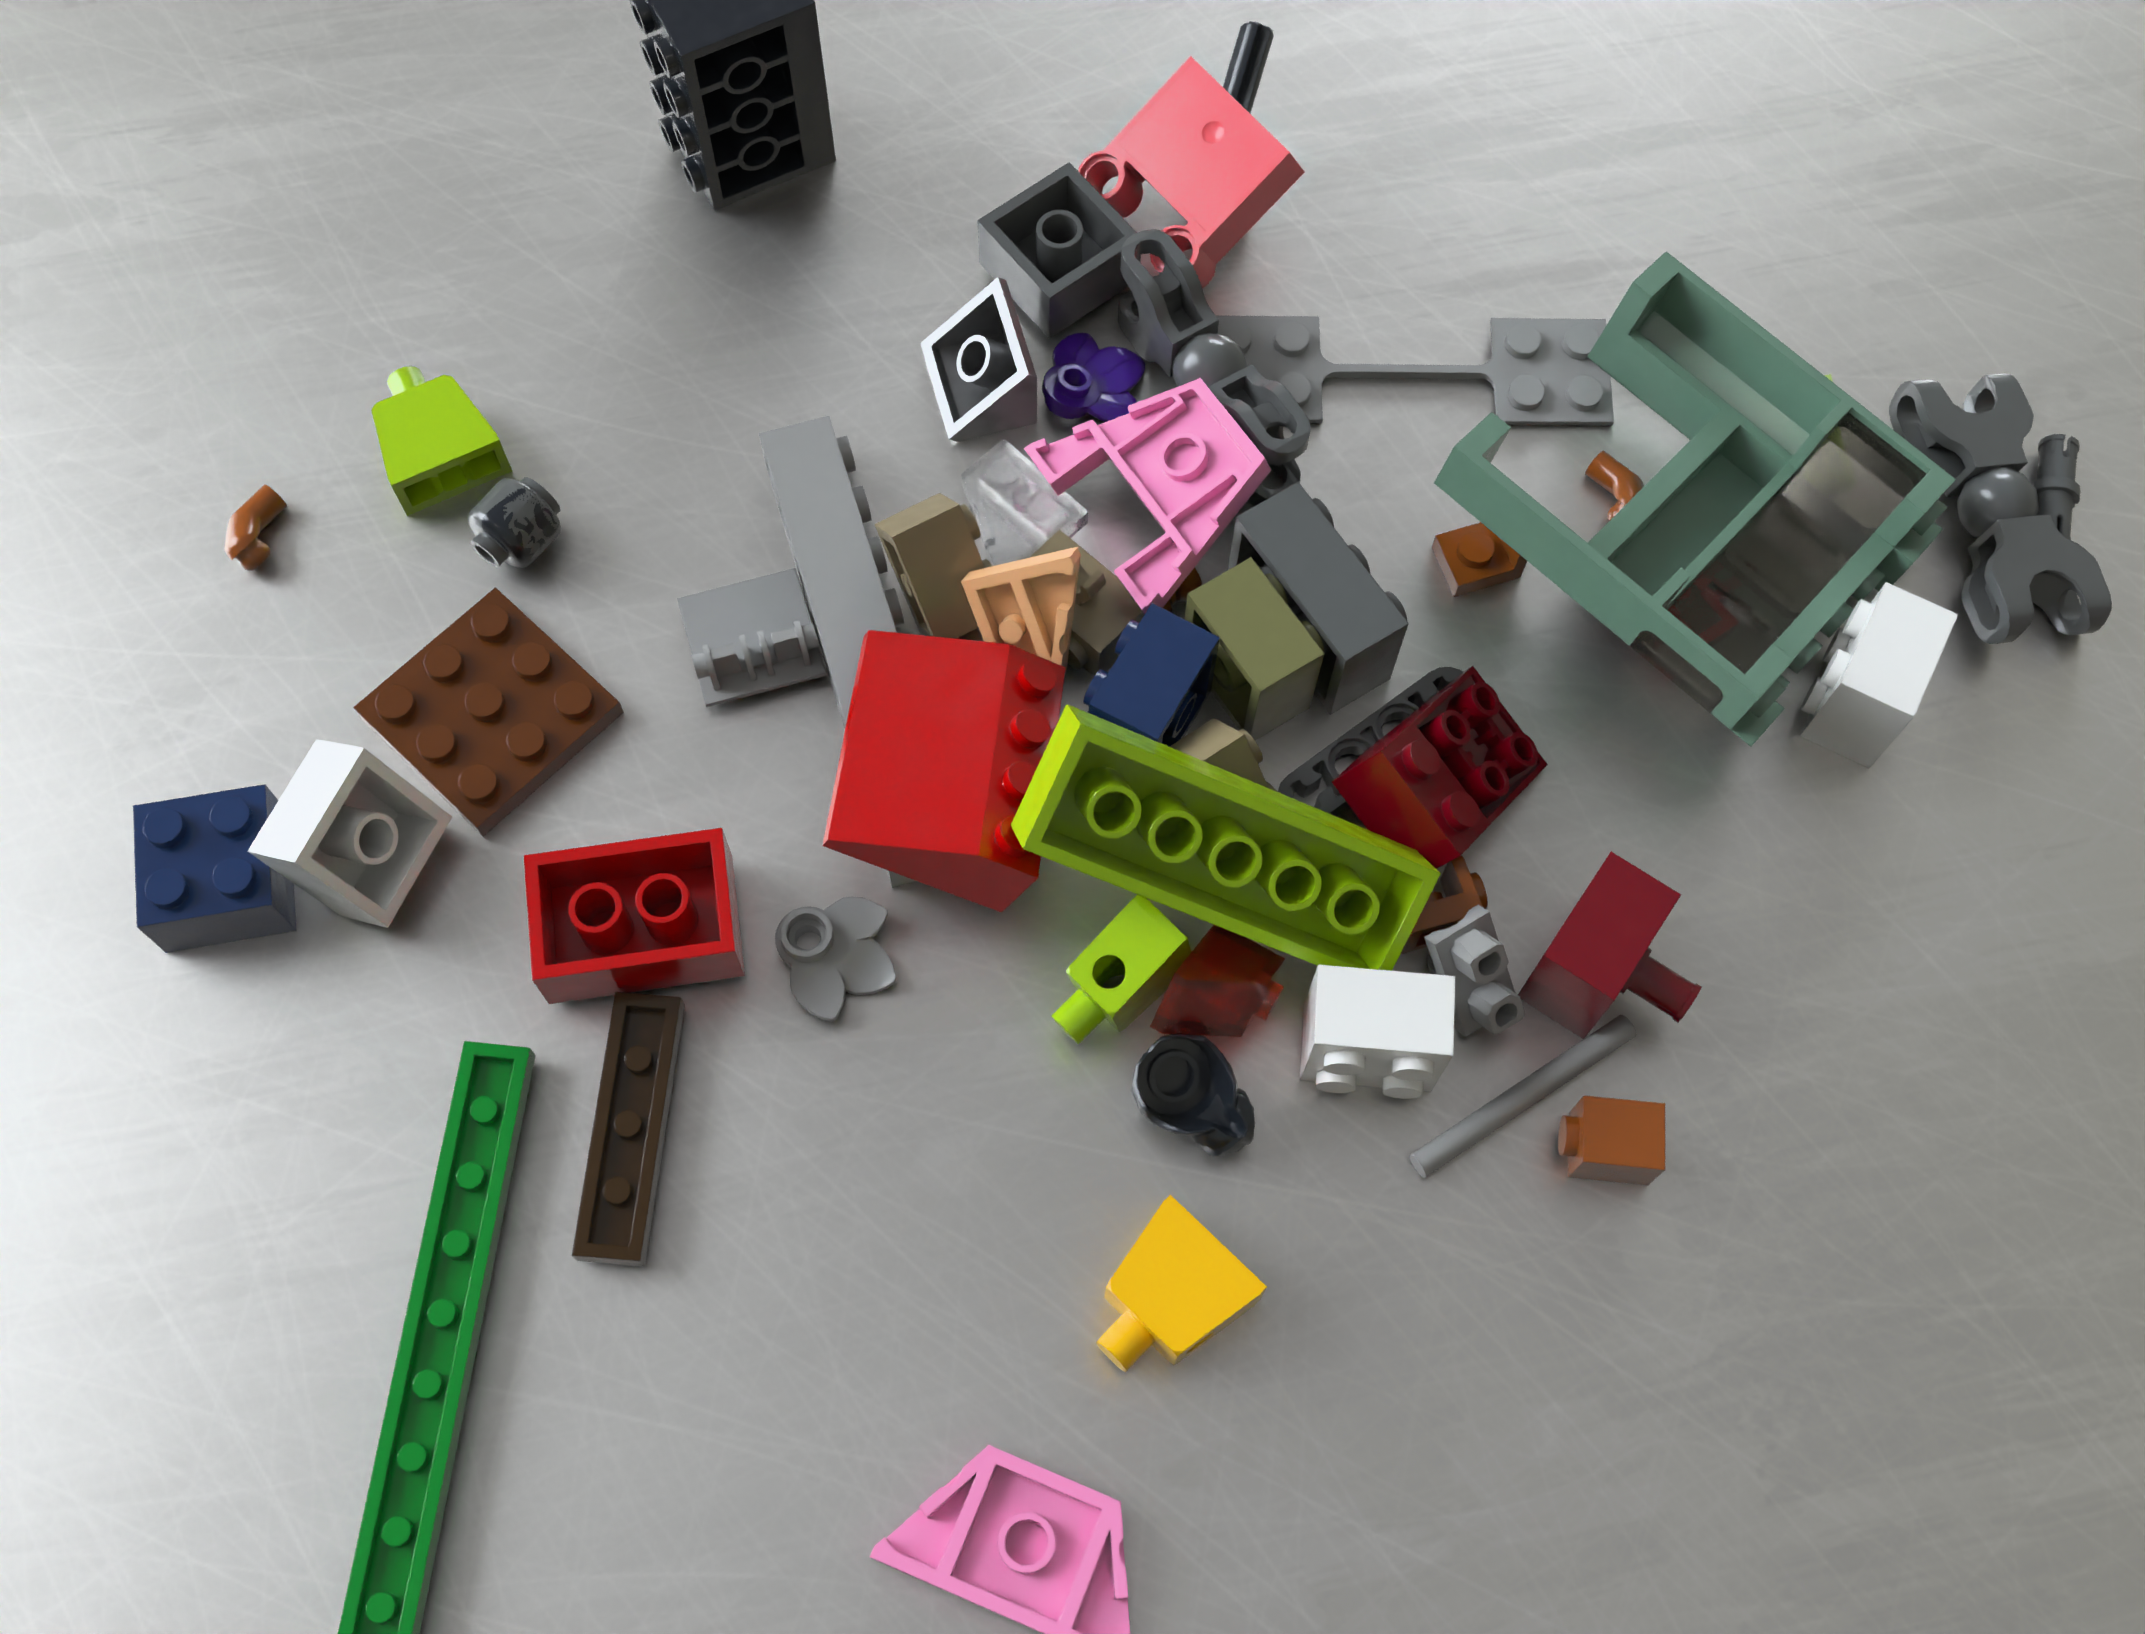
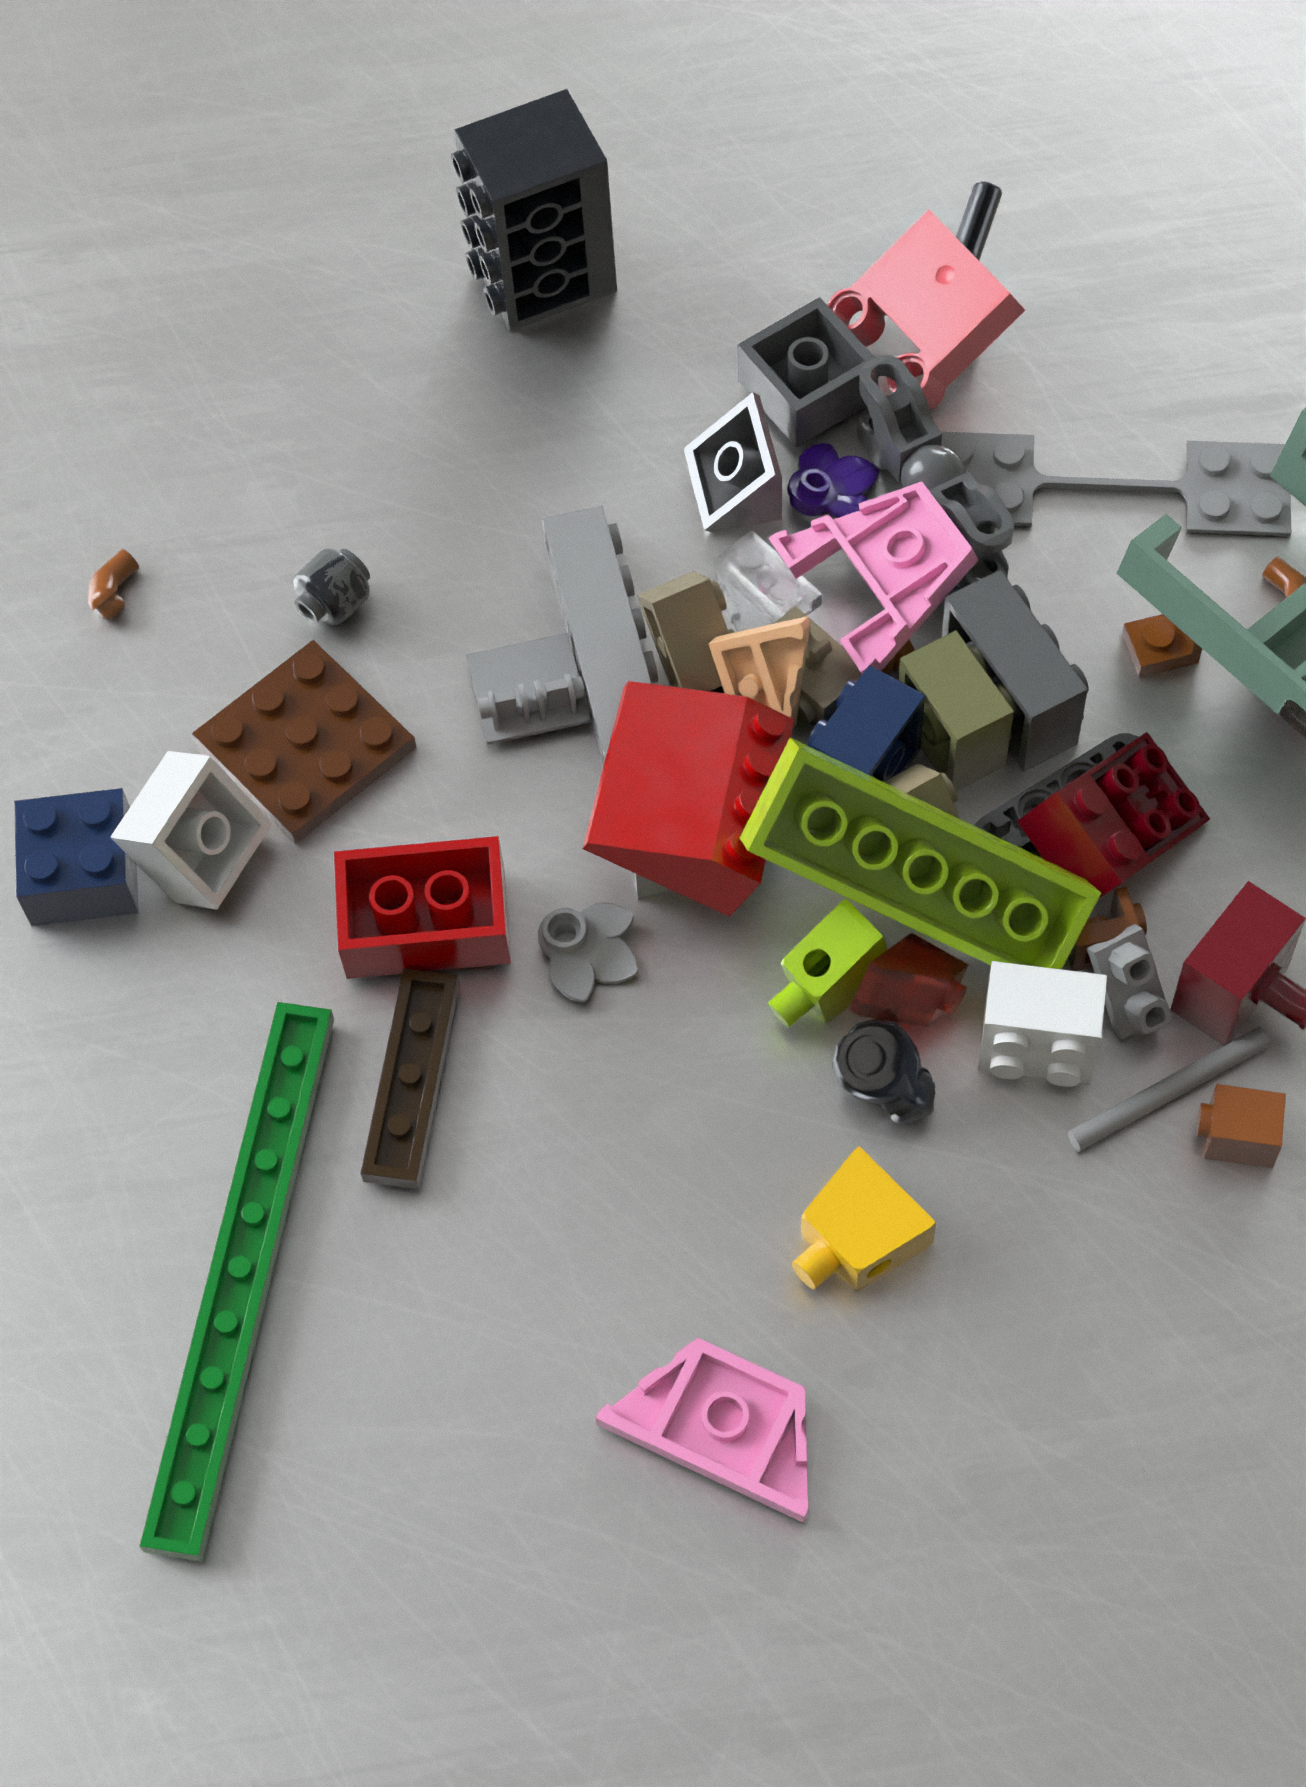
camera: 10 degrees right, 5 degrees down
lime torso [371,366,512,516] -> none

